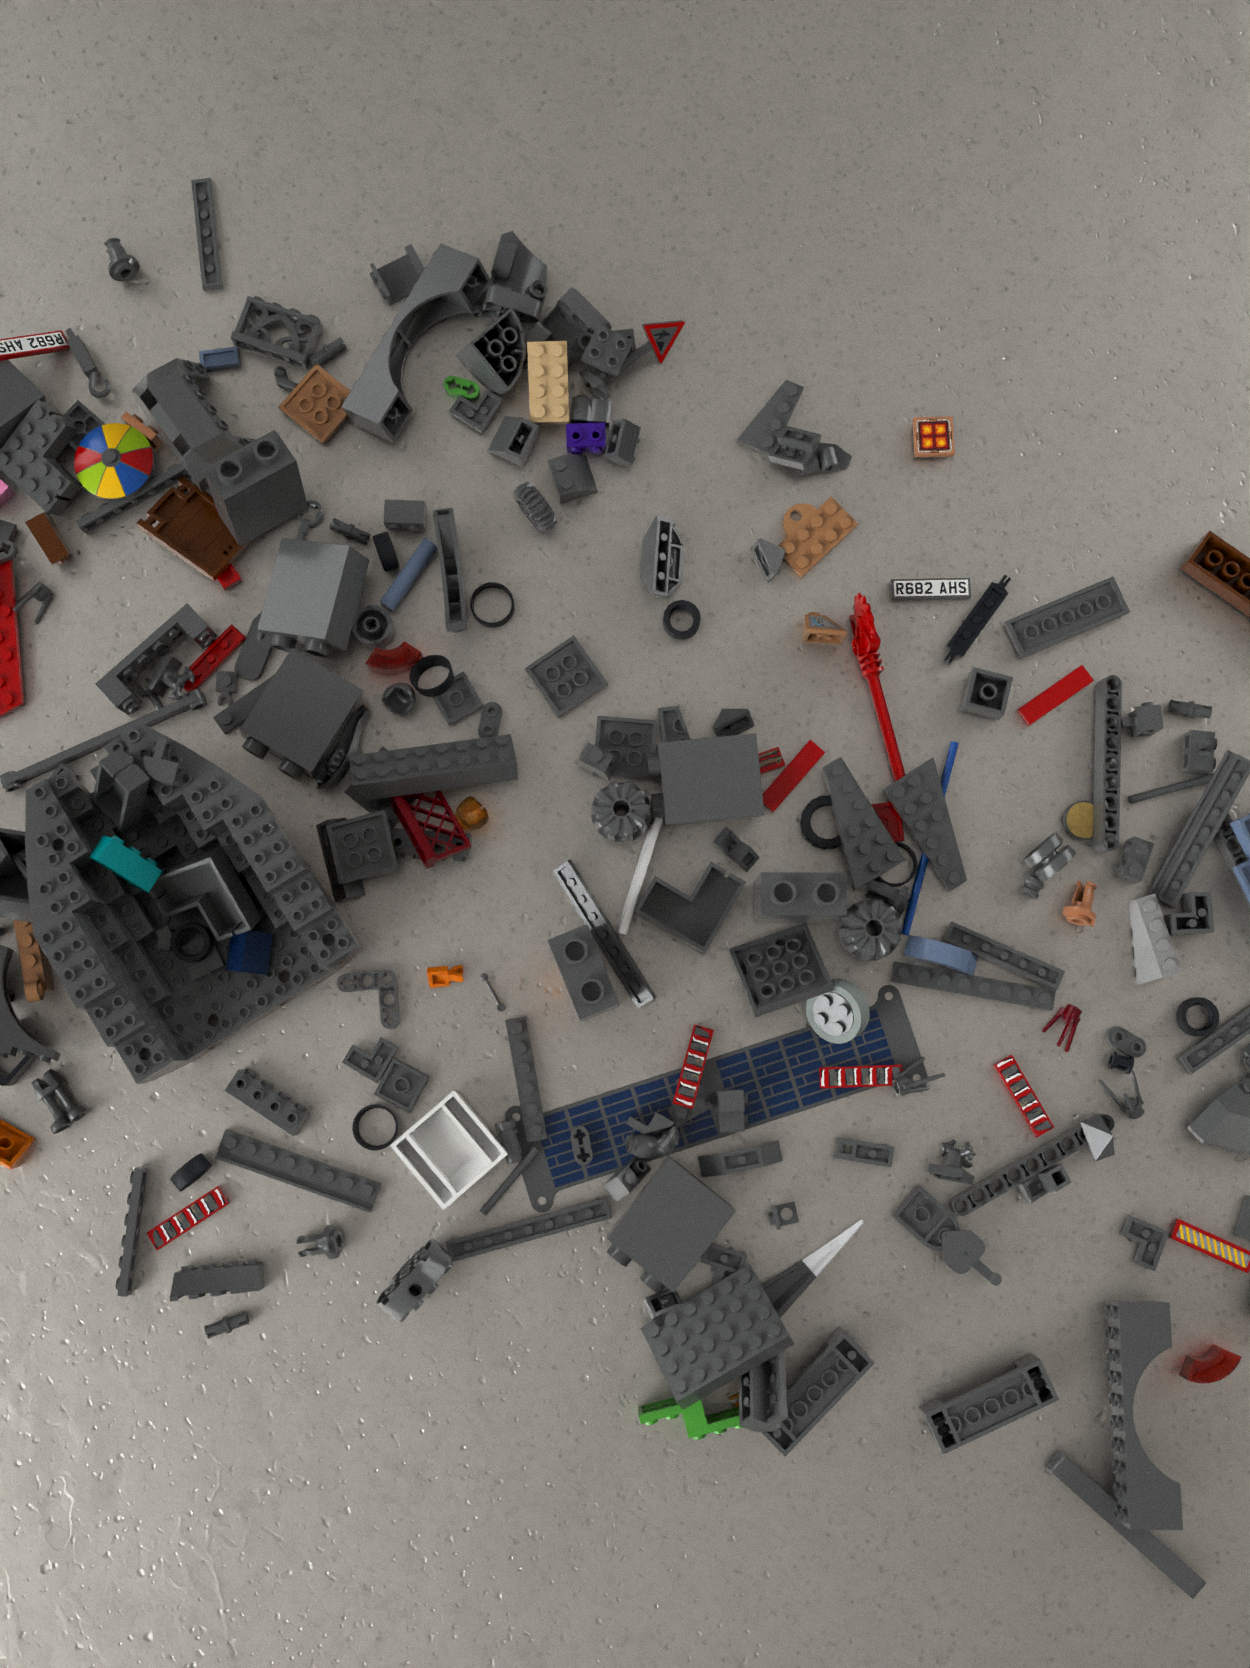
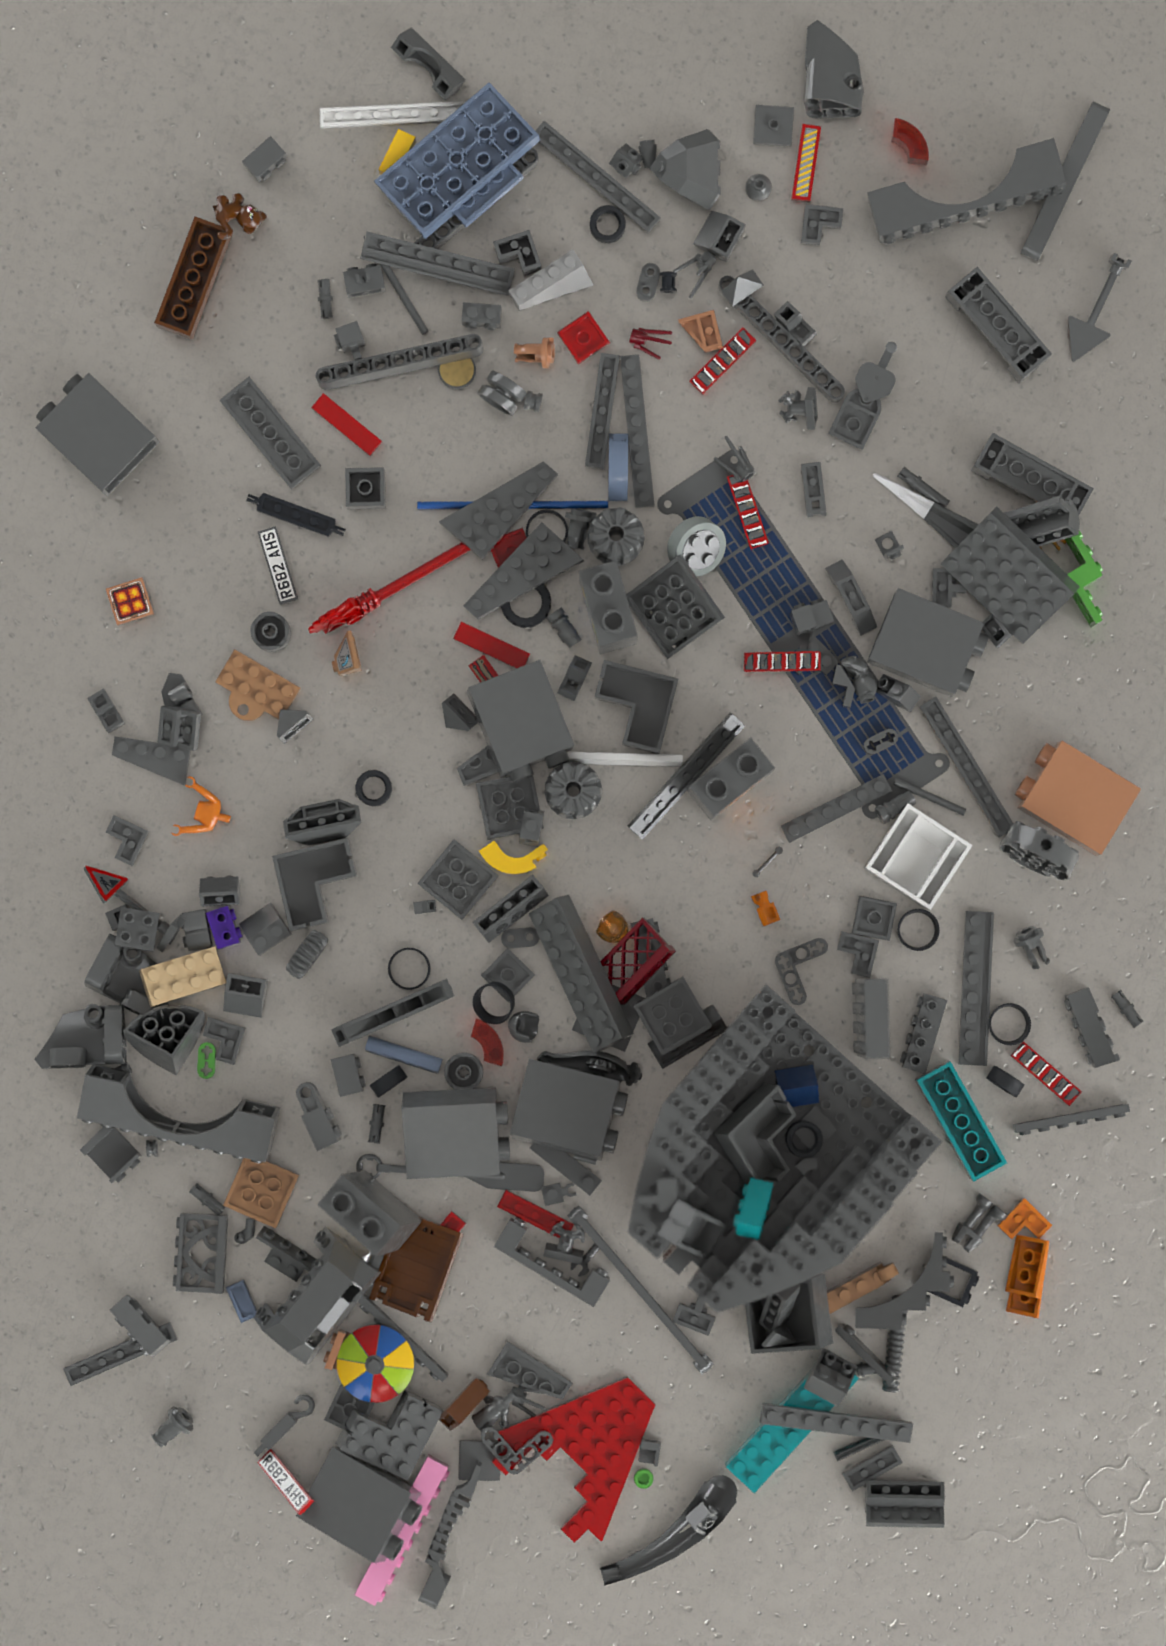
camera: 100 degrees left, 5 degrees up
none -> dark grey brick [36,373,160,496]
none -> dark grey slope [87,688,125,733]
none -> dark grey plate [106,815,149,866]
none -> dark grey wedge [110,1295,171,1357]
none -> dark grey bush [146,1140,158,1157]
none -> orange piece [171,776,231,836]
none -> dark grey brick [250,612,291,652]
none -> dark grey bracket [256,1226,317,1282]
none -> dark grey piece [272,838,357,931]
none -> dark grey brick [296,1082,342,1151]
none -> dark grey piece [413,900,436,914]
none -> dark grey piece [472,1390,517,1434]
none -> dark grey brick [473,875,549,943]
none -> yellow arch [479,840,548,874]
none -> dark grey wing [487,1341,573,1400]
none -> dark grey axle [546,607,582,648]
none -> red tile [557,311,610,365]
none -> dark grey plant [624,1062,642,1086]
none -> nougat wing [678,310,723,353]
none -> dark grey slope [693,210,746,262]
none -> dark grey brick [745,174,772,201]
none -> dark grey brick [852,979,890,1059]
none -> dark grey pin [897,466,950,507]
none -> teal brick [915,1061,1007,1182]
none -> black tyre [989,1003,1031,1045]
none -> orange plate [997,1198,1052,1239]
none -> nougat brick [1014,741,1141,856]
none -> dark grey piece [1068,253,1132,362]

